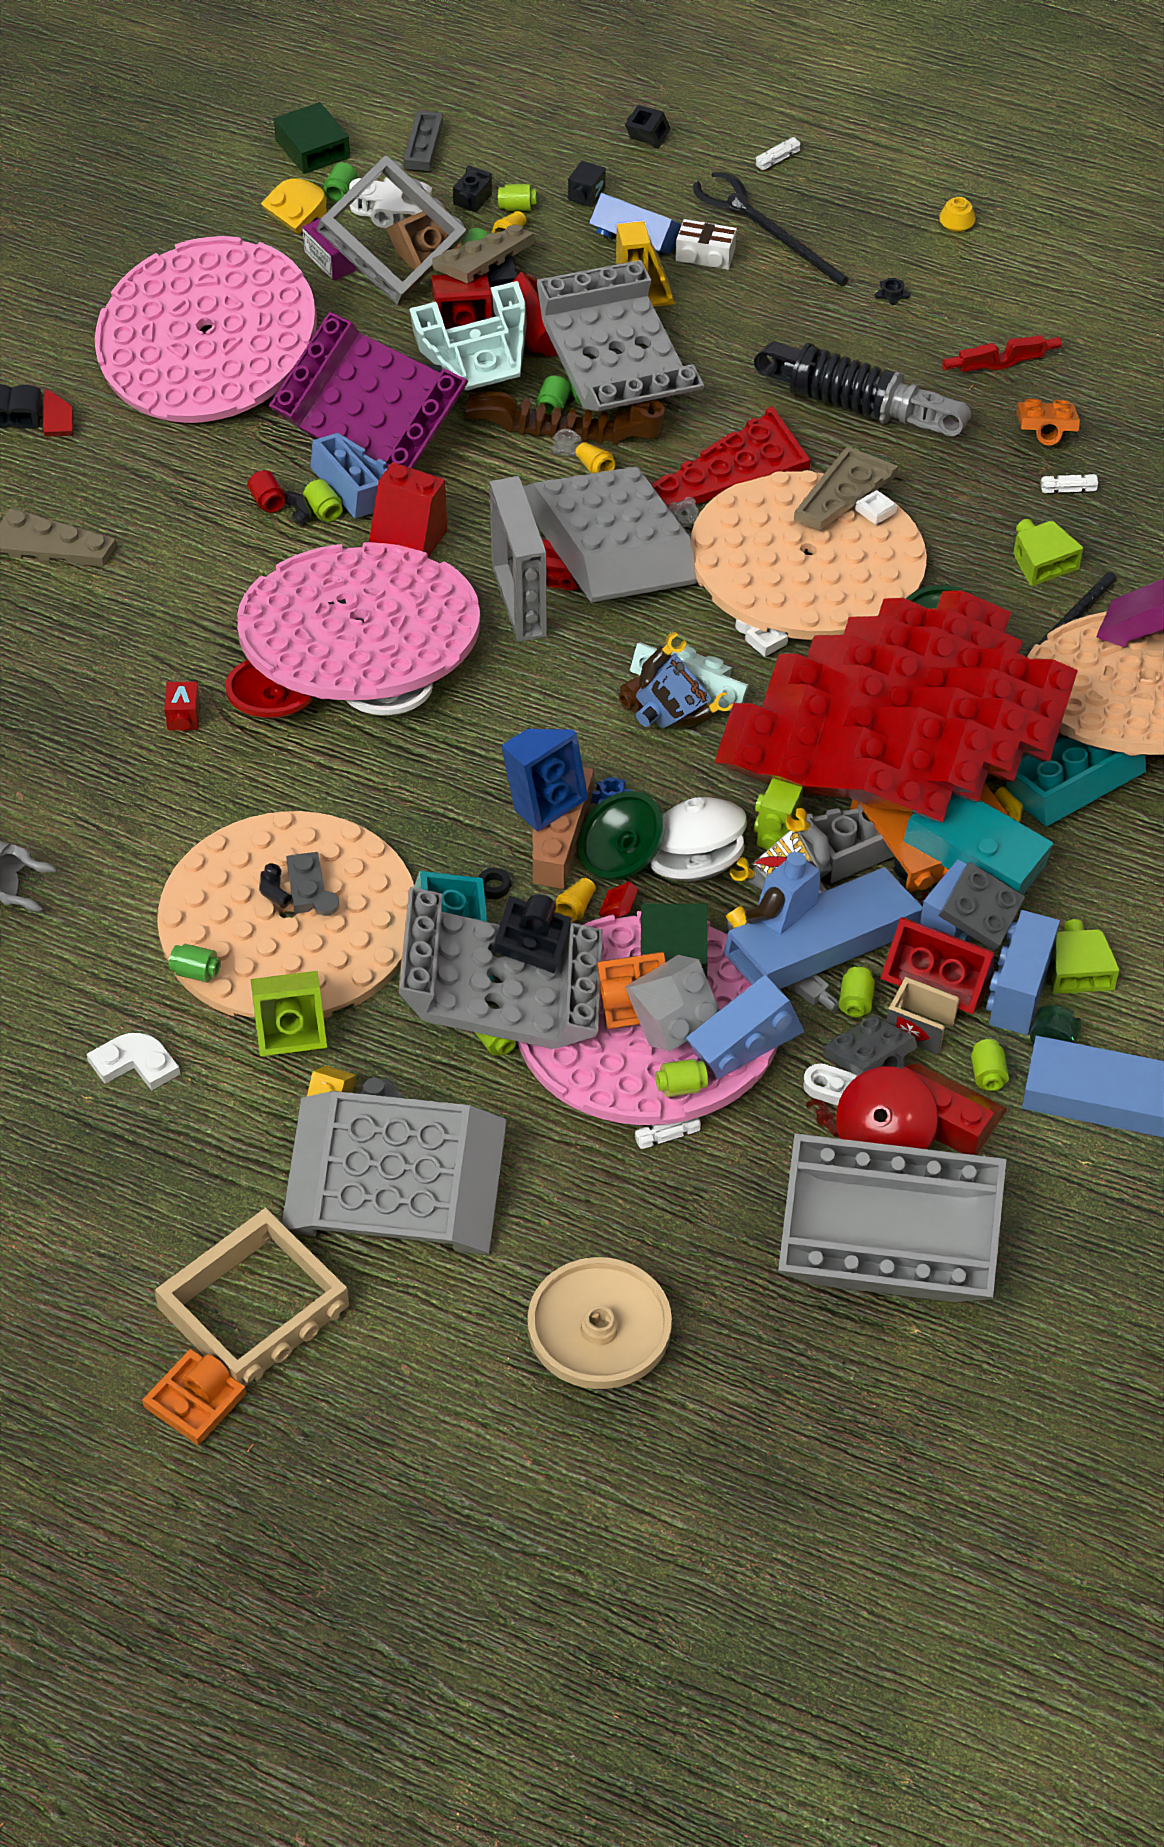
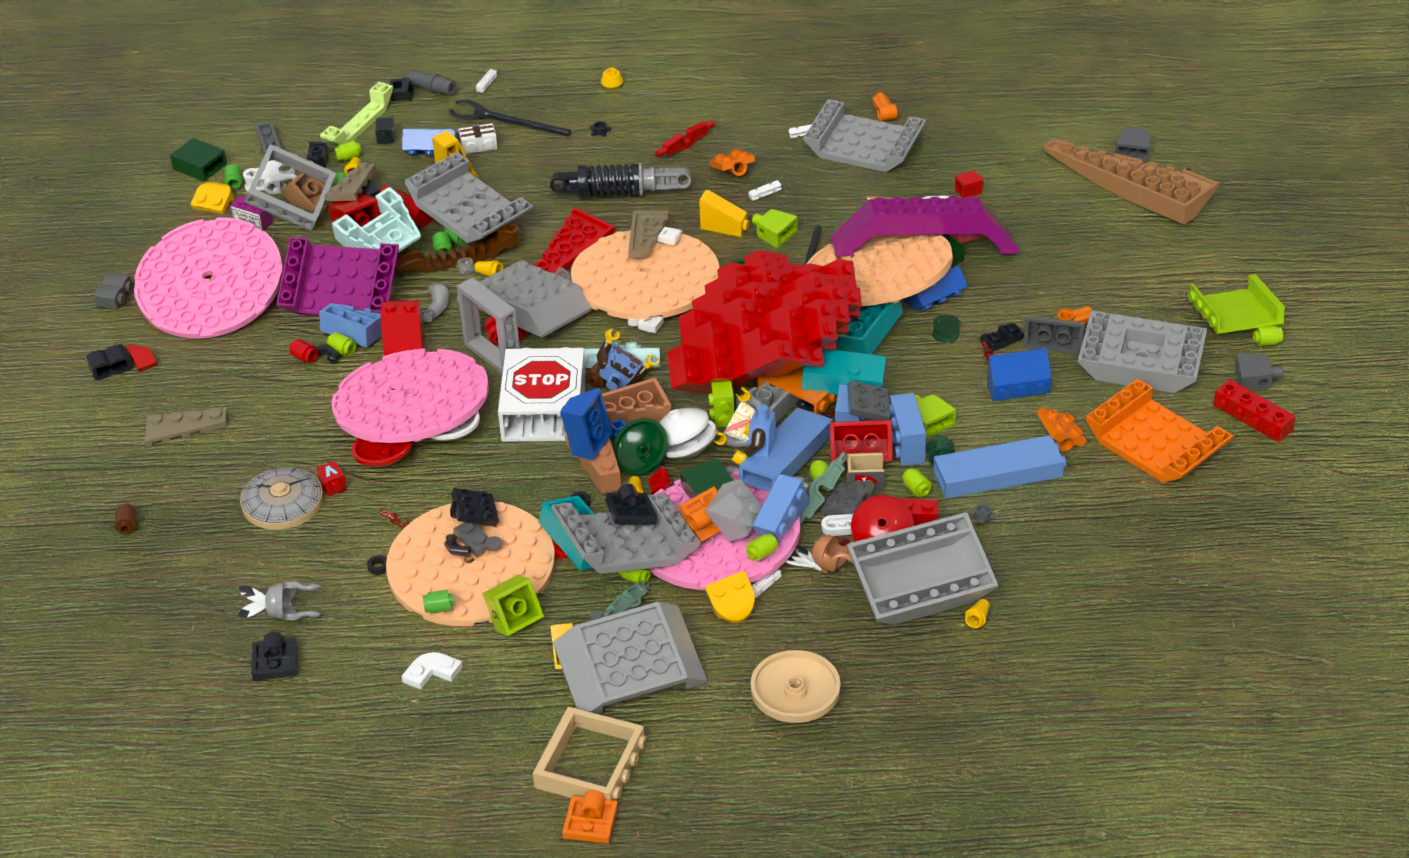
camera: 25 degrees left, 10 degrees down
none -> dark grey brick [94,273,134,309]
none -> dish [240,467,323,530]
none -> yellowish green slope [320,82,393,145]
none -> black piece [367,555,387,575]
none -> clear red hand [379,509,409,528]
none -> dark grey piece [408,70,457,95]
none -> light grey arm [422,283,449,324]
none -> black plate [450,488,499,527]
none -> brick [498,347,586,441]
none -> nougat wedge [602,377,671,426]
none -> sand green piece [604,581,650,617]
none -> yellow slope [699,190,749,237]
none -> yellow slope [705,571,755,623]
none -> nougat hair [786,534,853,574]
none -> sand green piece [799,452,849,526]
none -> yellow cone [965,599,990,628]
none -> dark grey plate [970,503,995,524]

